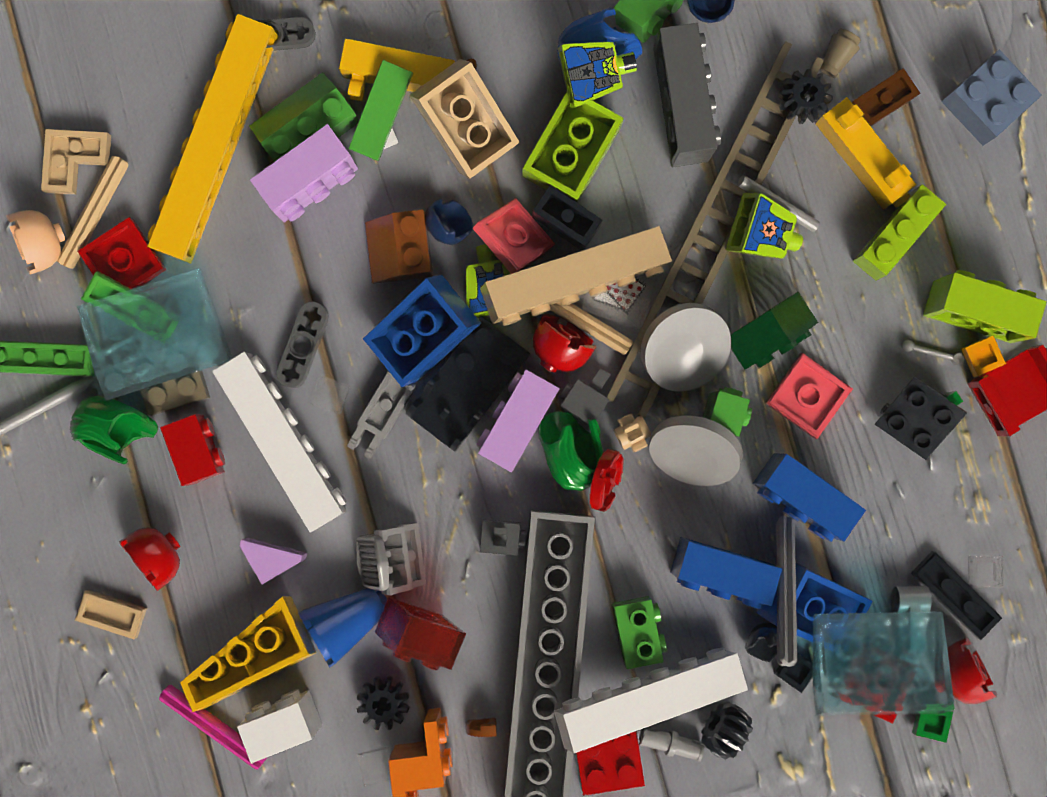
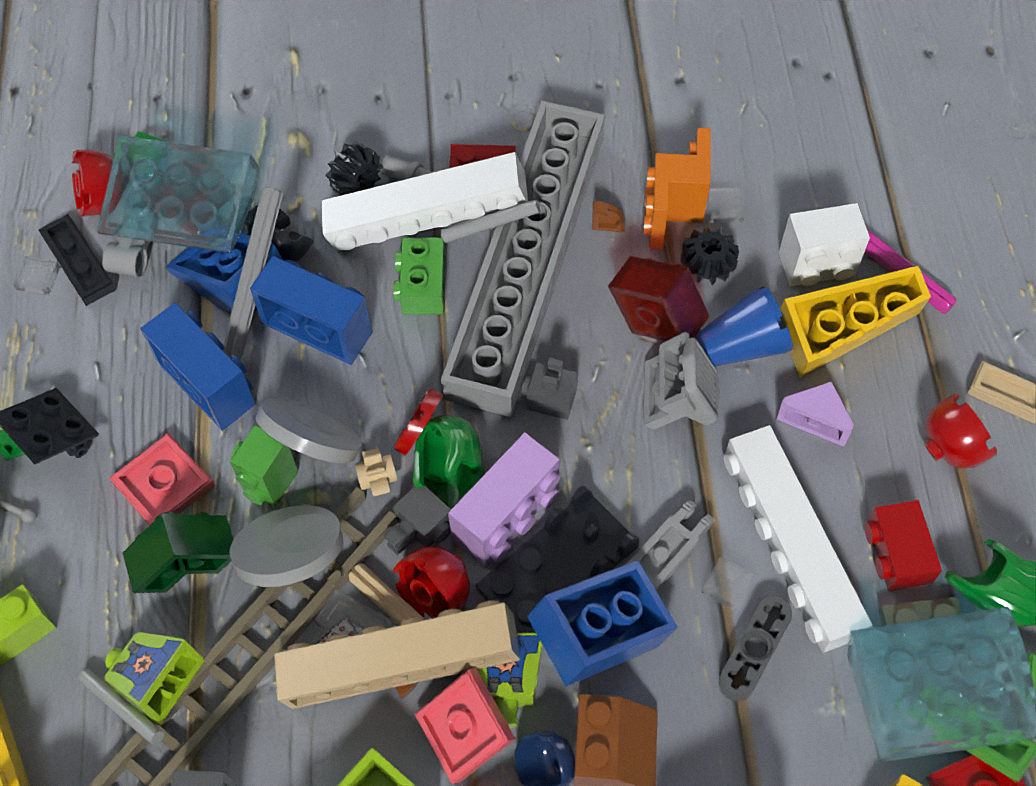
camera: 165 degrees left, 25 degrees down
black brick [532,185,603,251] -> none
none -> light grey bar [441,199,541,243]

